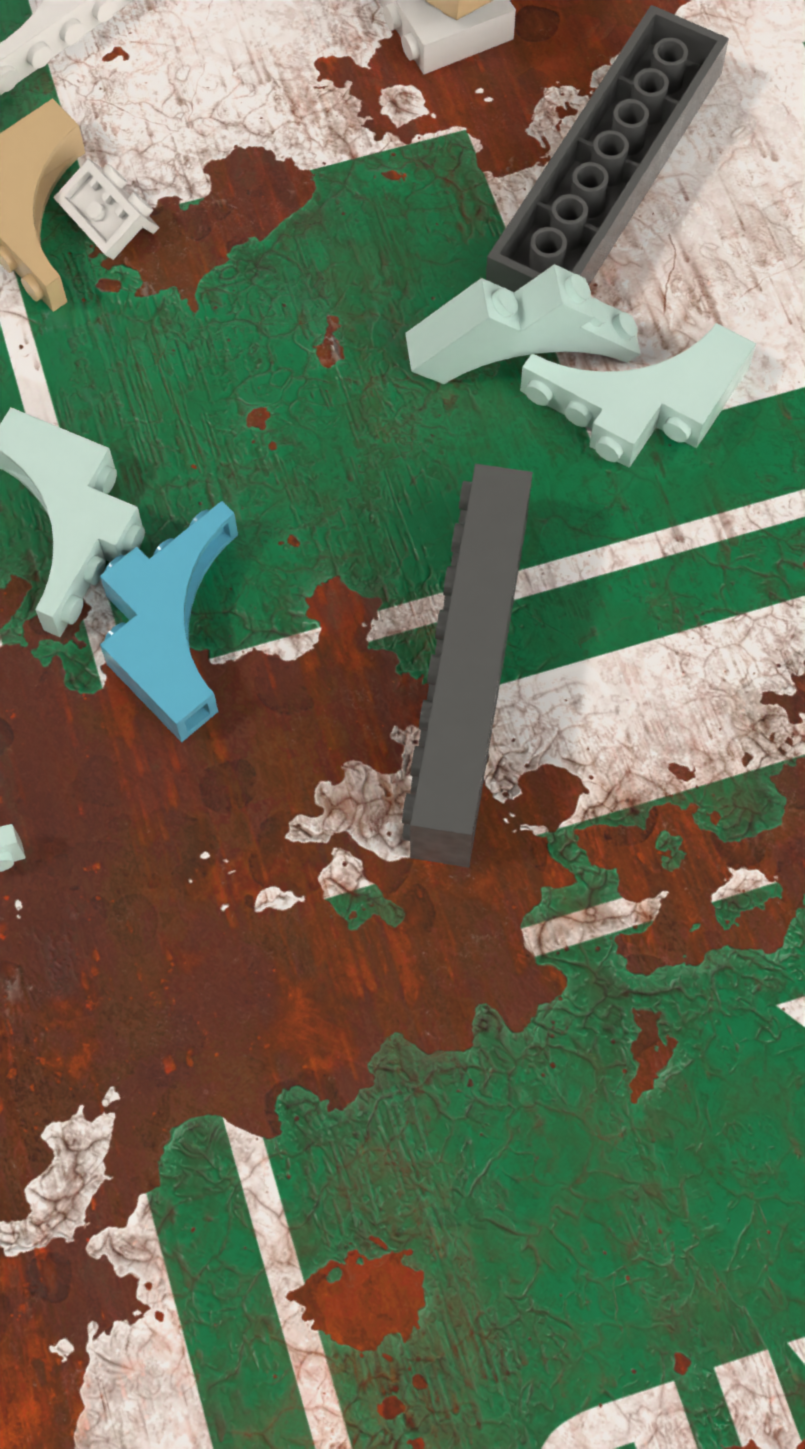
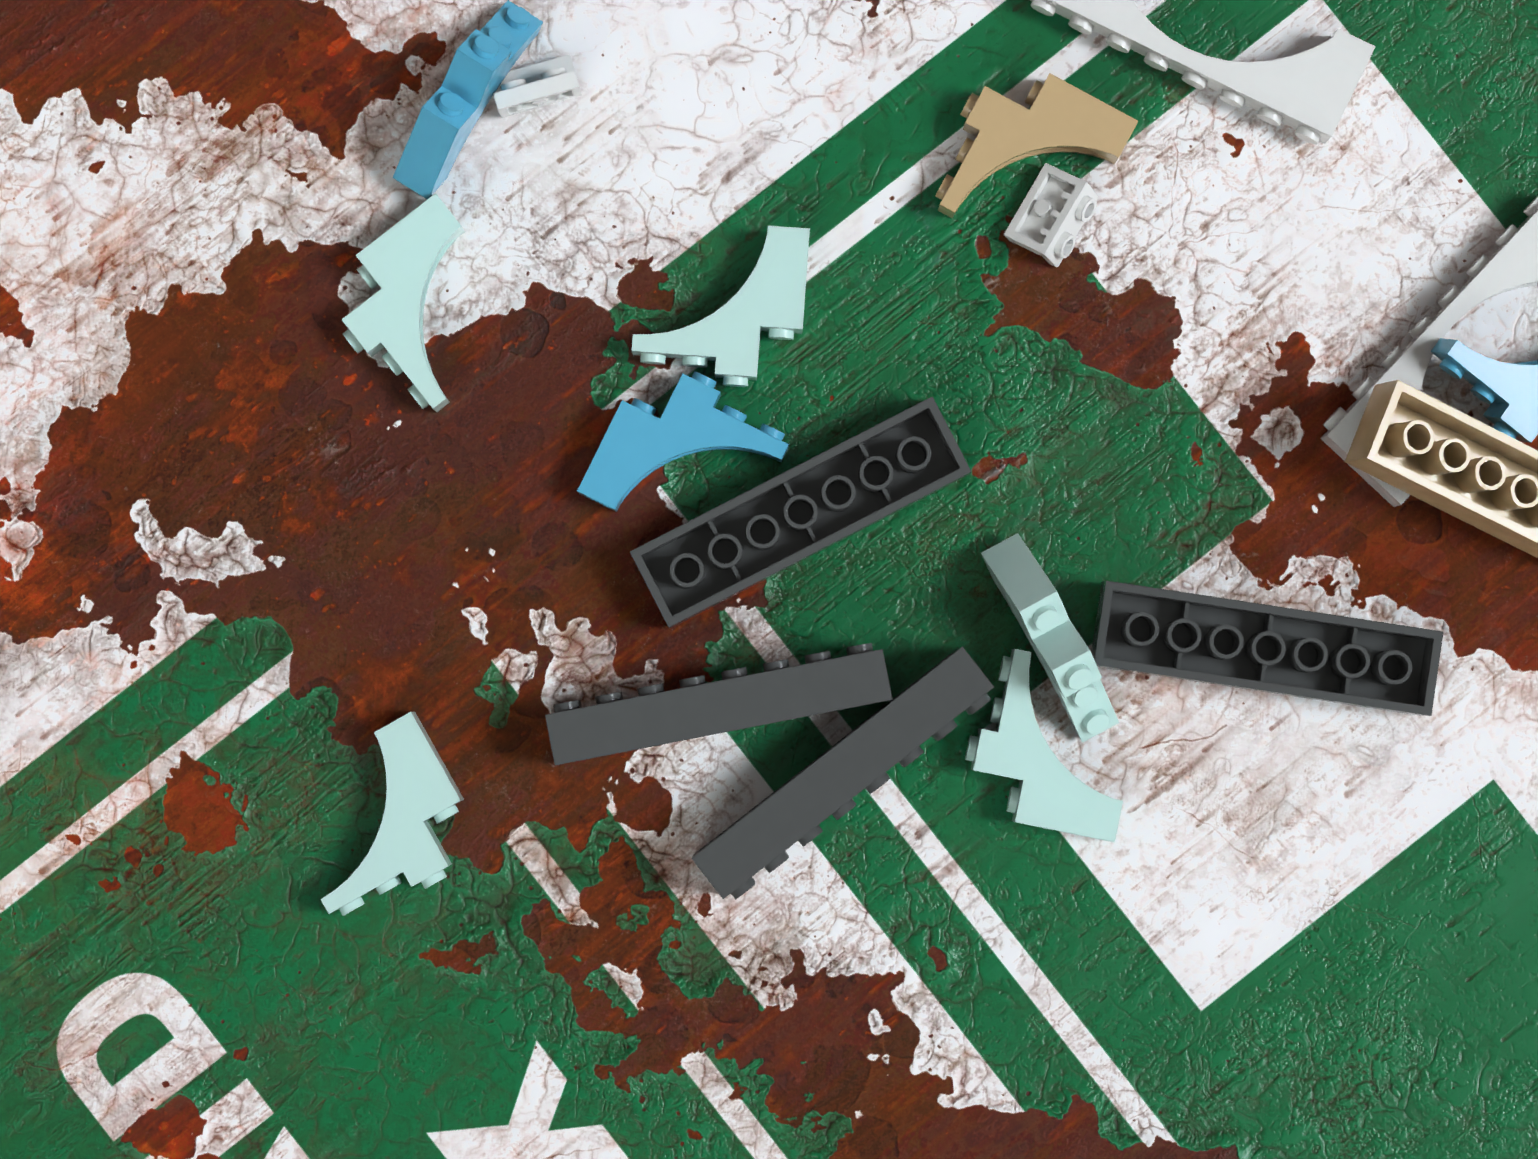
camera: 65 degrees right, 20 degrees up
none -> light aqua arch [321,712,464,916]
none -> dark grey brick [630,396,971,628]
none -> dark grey brick [691,646,994,900]

